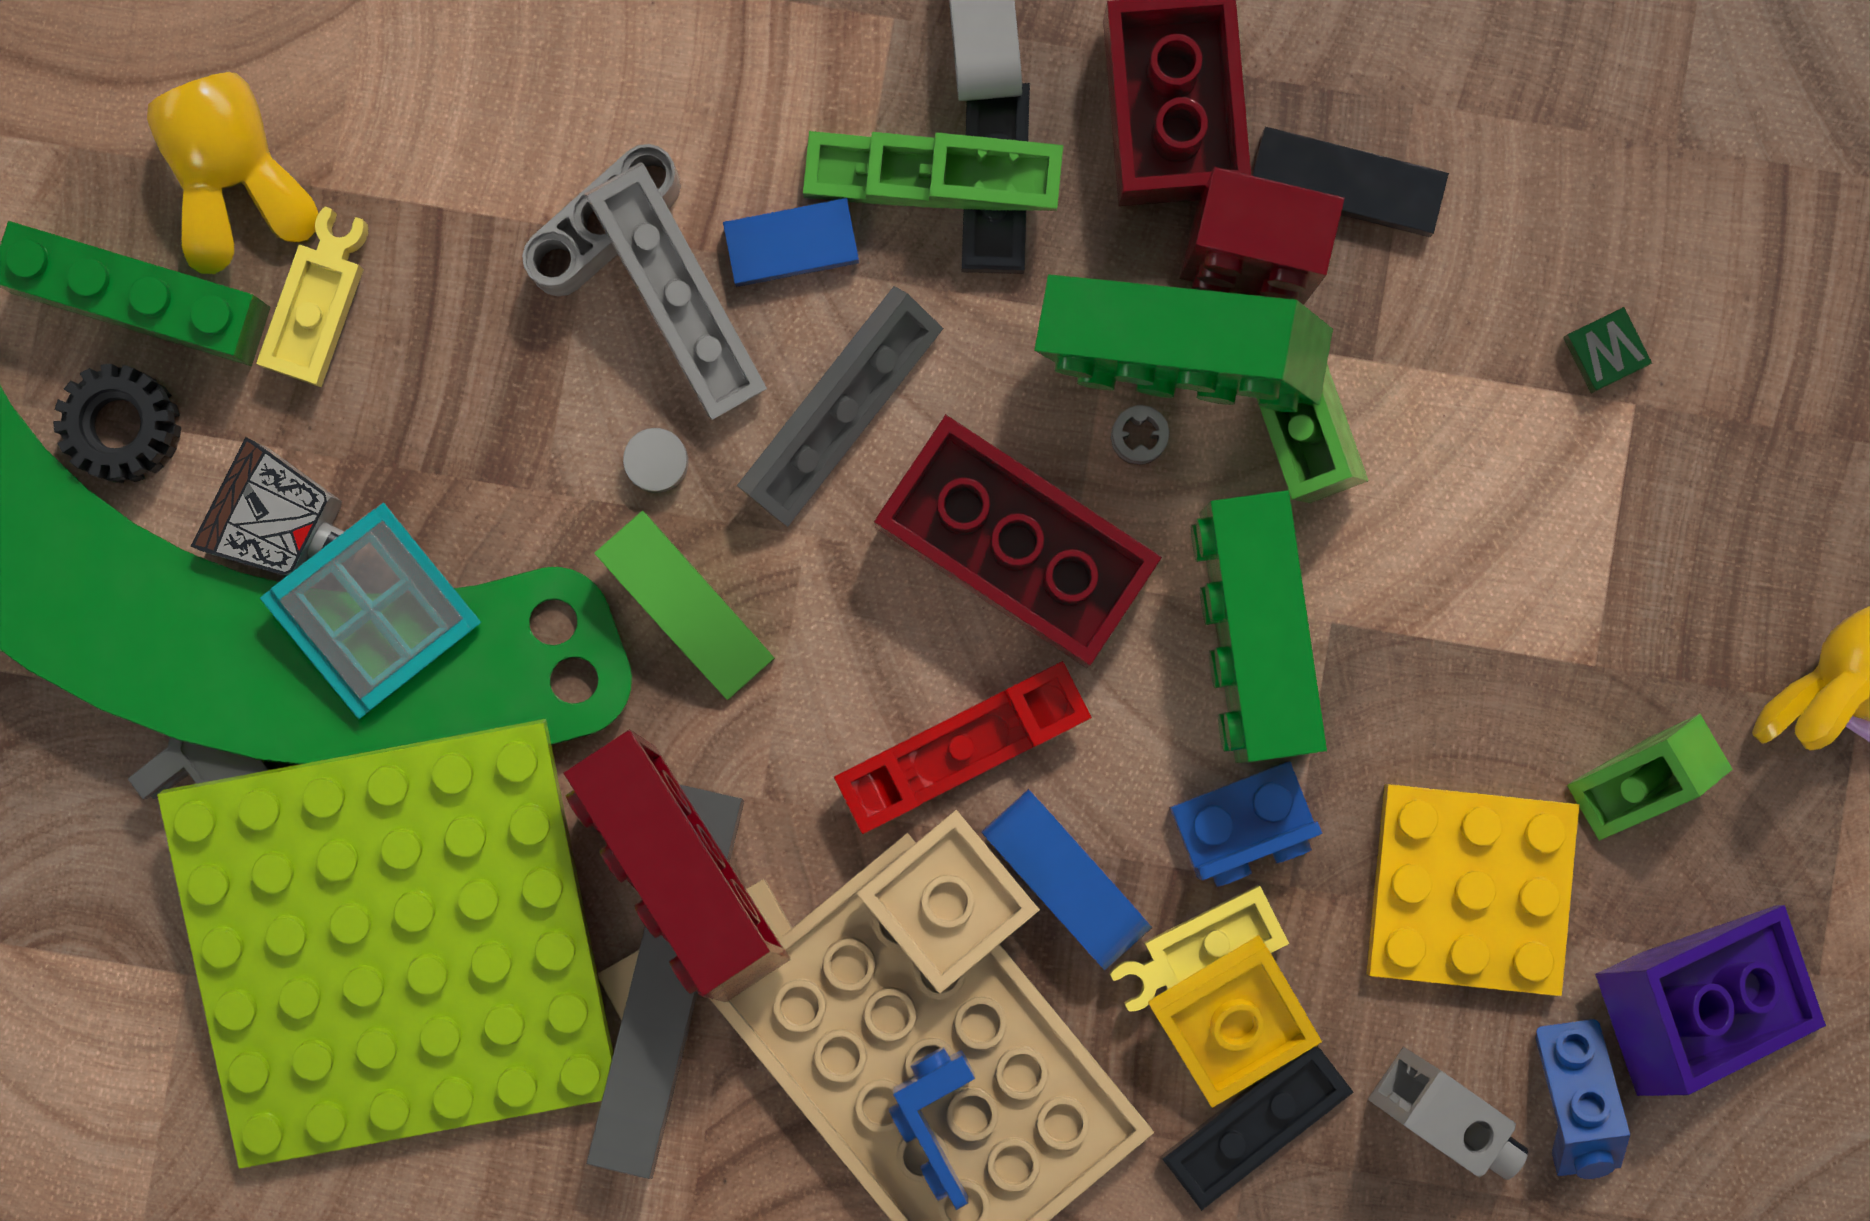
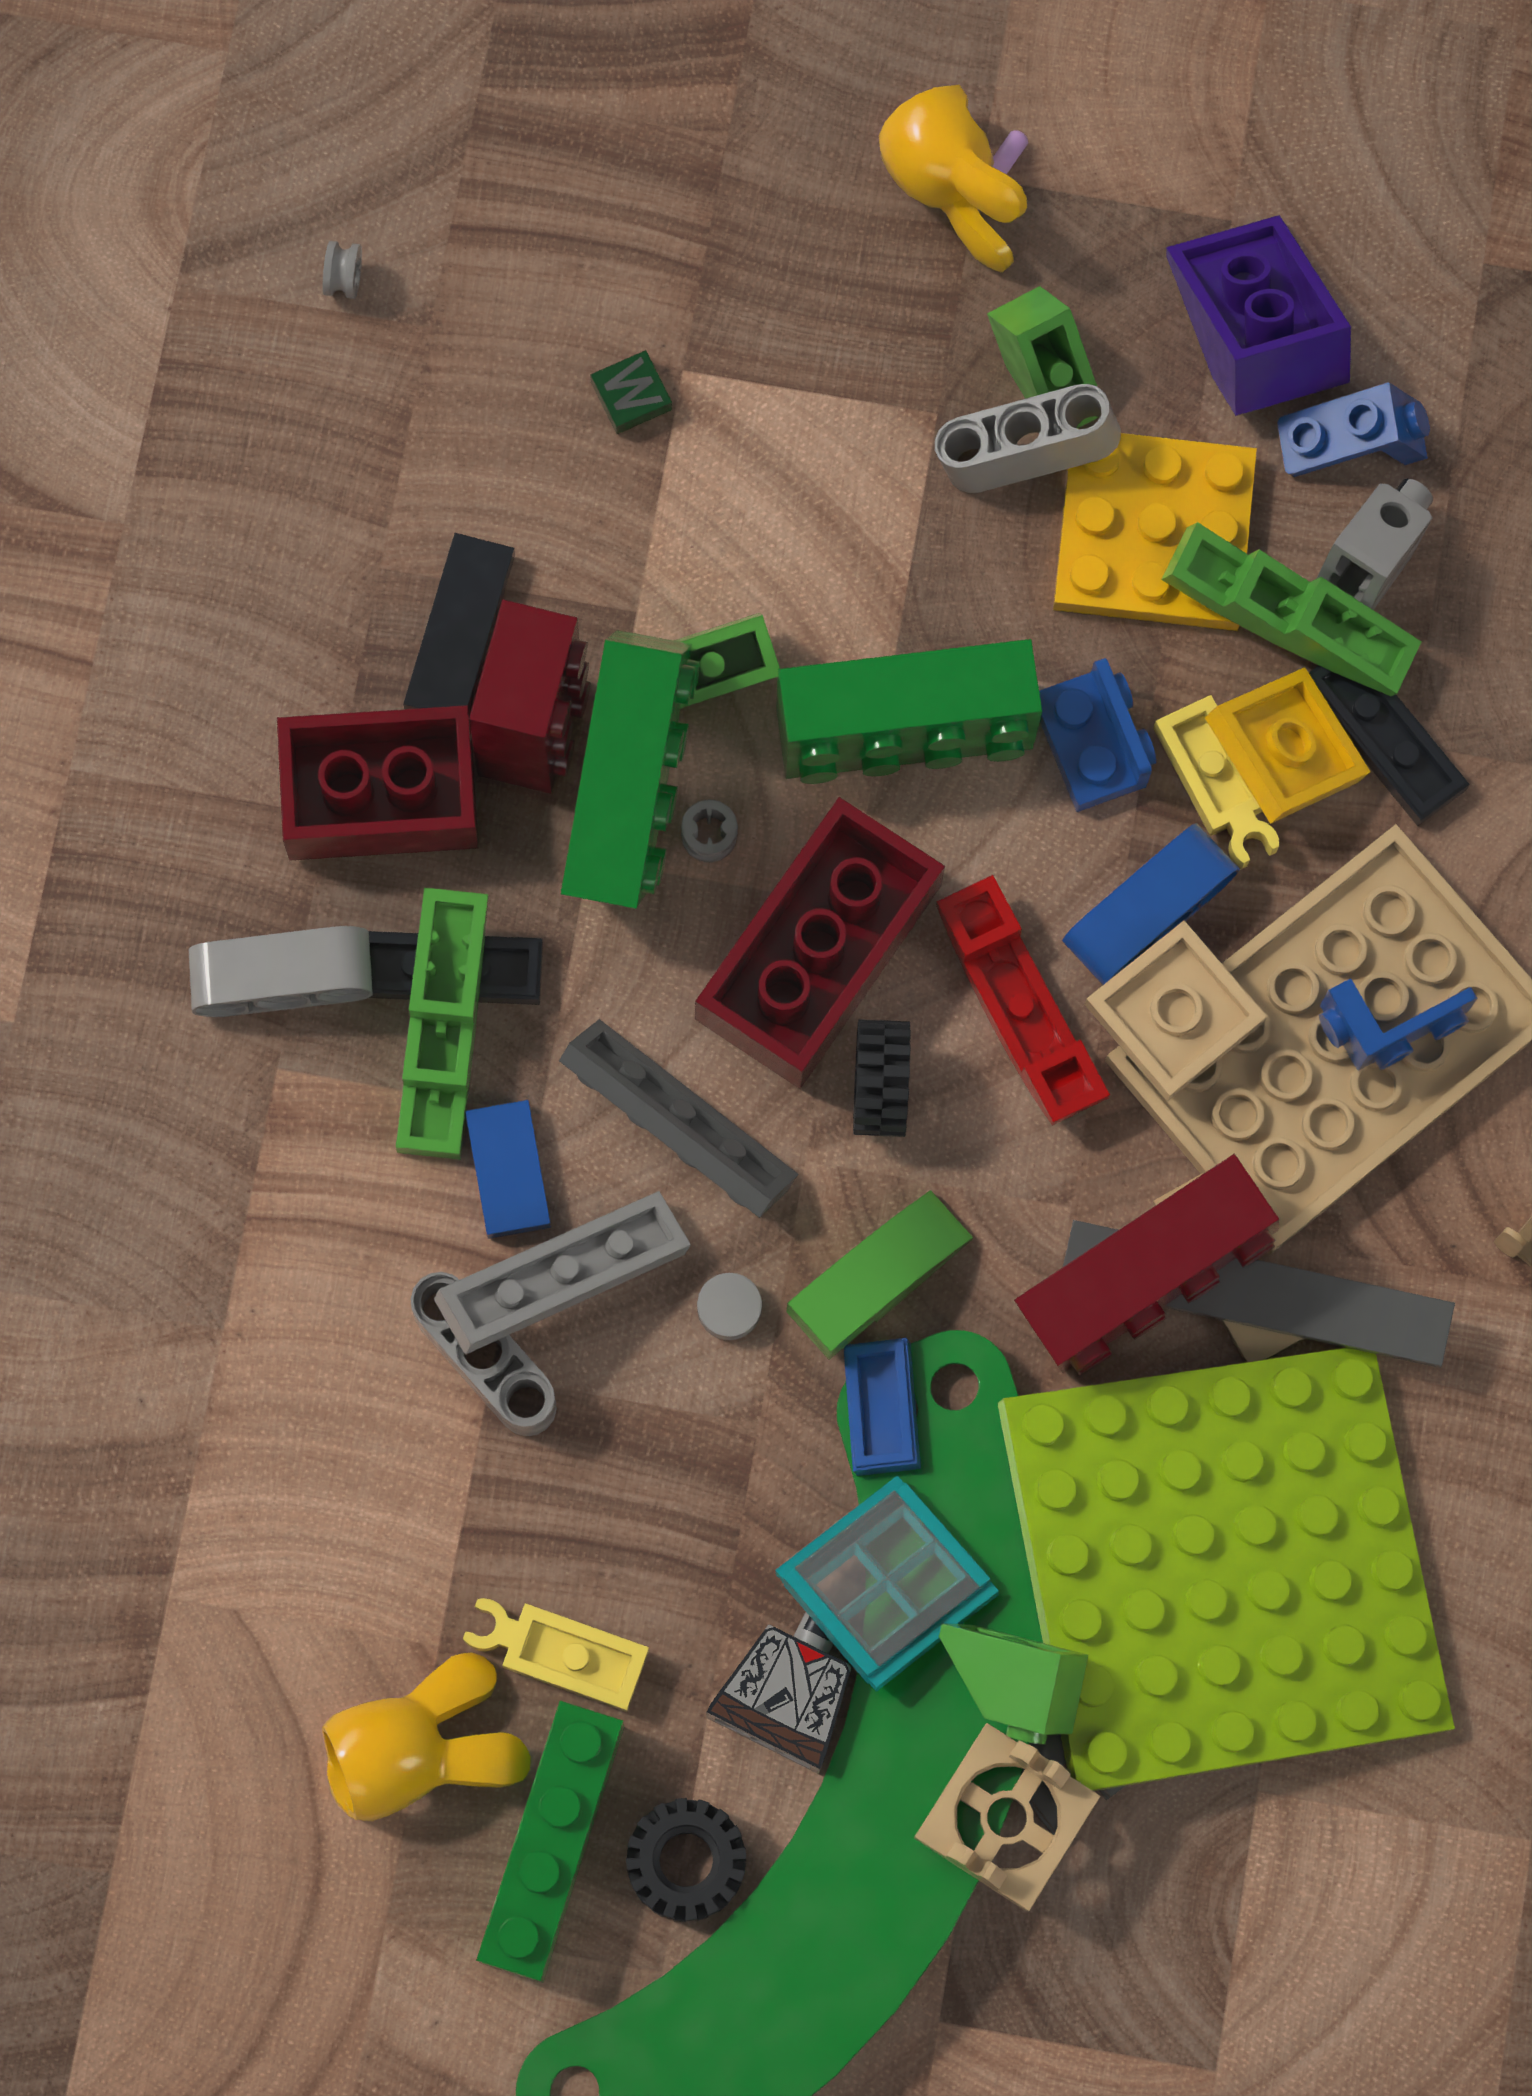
camera: 95 degrees left, 10 degrees down
none -> light grey bush [323,241,362,299]
none -> blue tile [843,1338,921,1476]
none -> black tyre [853,1019,911,1137]
none -> tan piece [914,1723,1100,1912]
none -> light grey beam [935,384,1121,493]
none -> bright green slope [939,1623,1088,1744]
none -> bright green slope [1161,522,1422,696]

